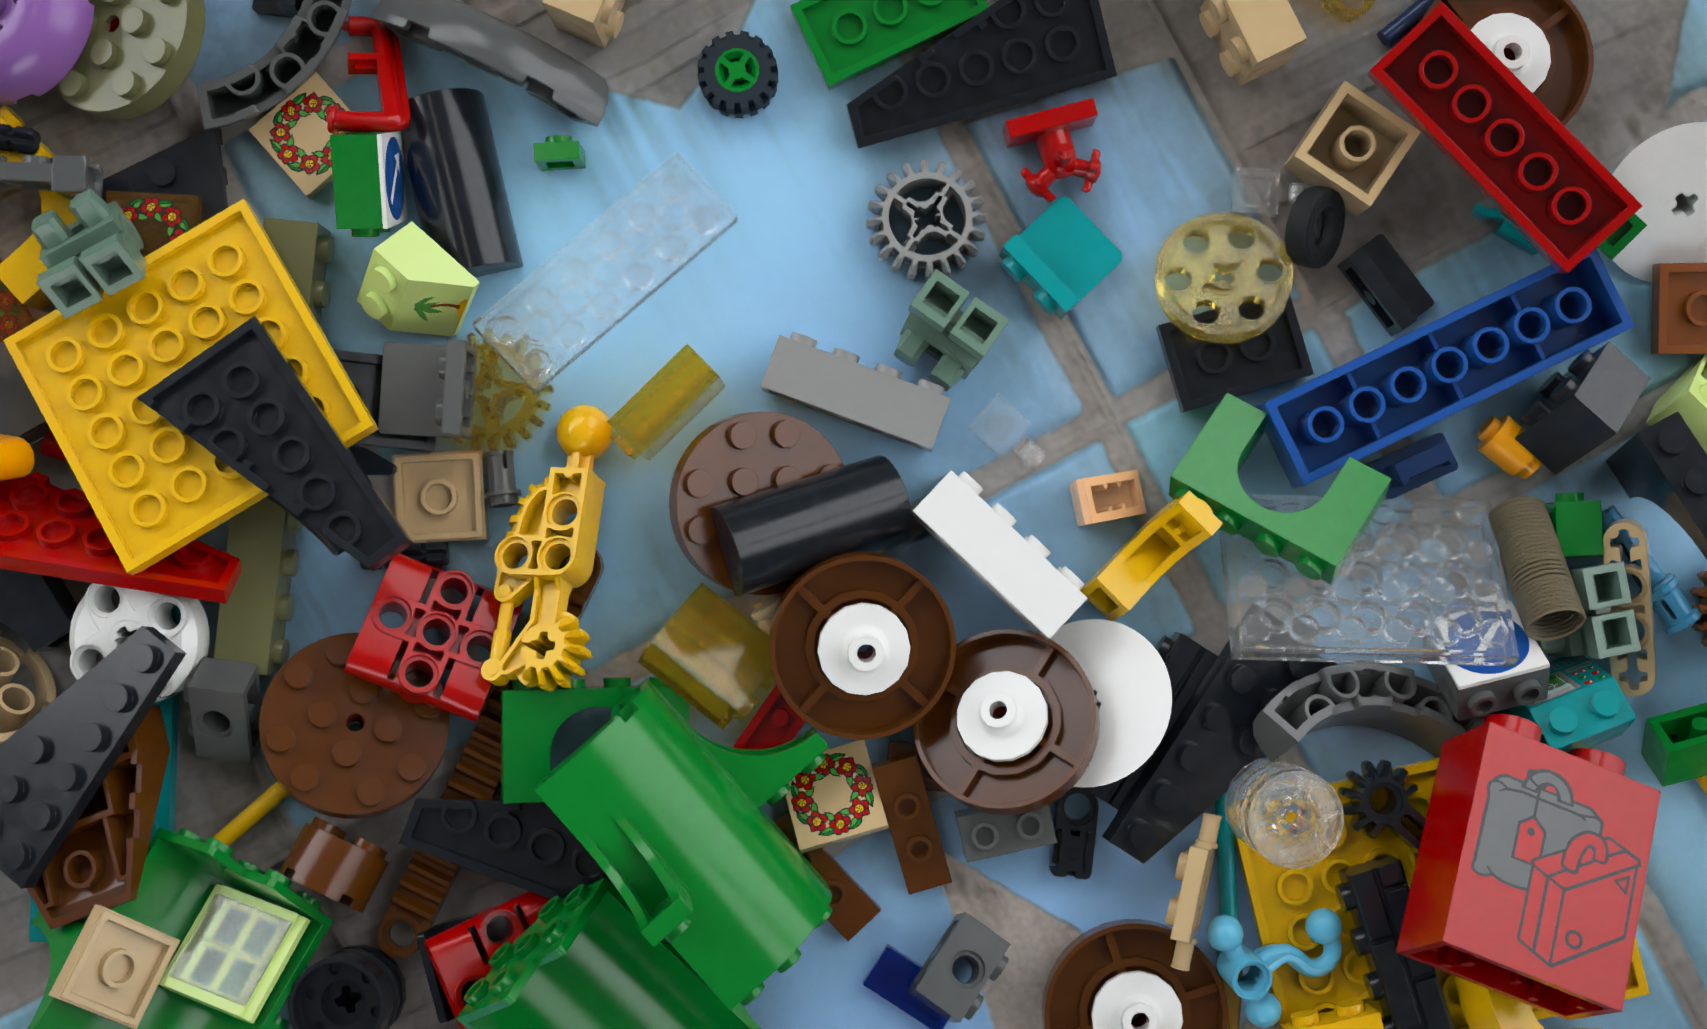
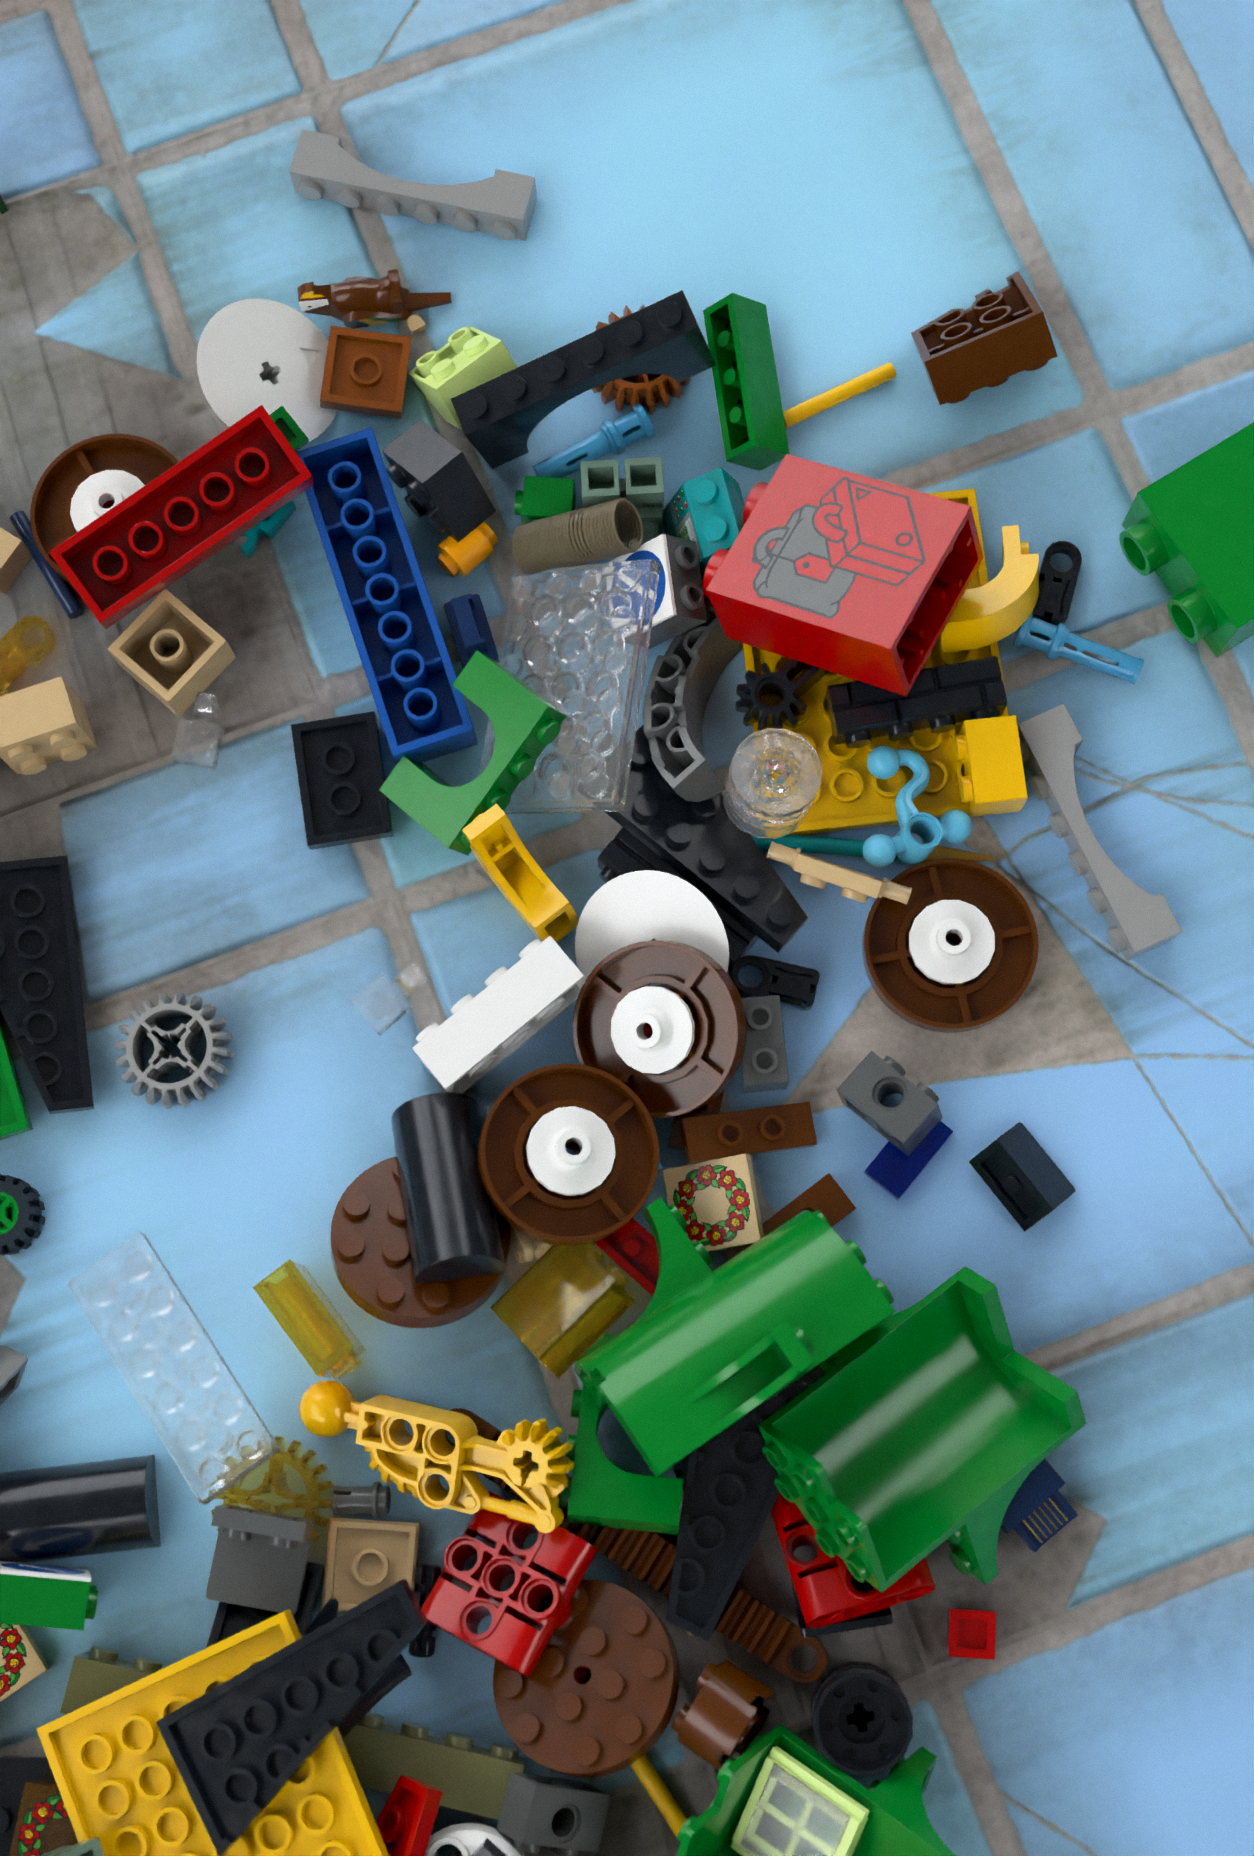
camera: 80 degrees left, 10 degrees down
yellowish green slope [356,222,480,337] -> none
green plate [533,135,586,171] -> none
light grey brick [761,332,951,453] -> none
sand green hips [894,269,1010,392] -> none
teal bracket [999,196,1122,320] -> none
red piece [1002,98,1101,202] -> none
light nougat slope [1069,470,1147,527] -> none
clear yellow wedge [1154,212,1293,343] -> none
black tyre [1285,186,1346,269] -> none
black panel [1337,234,1434,336] -> none
tan beam [1603,519,1657,697] -> none

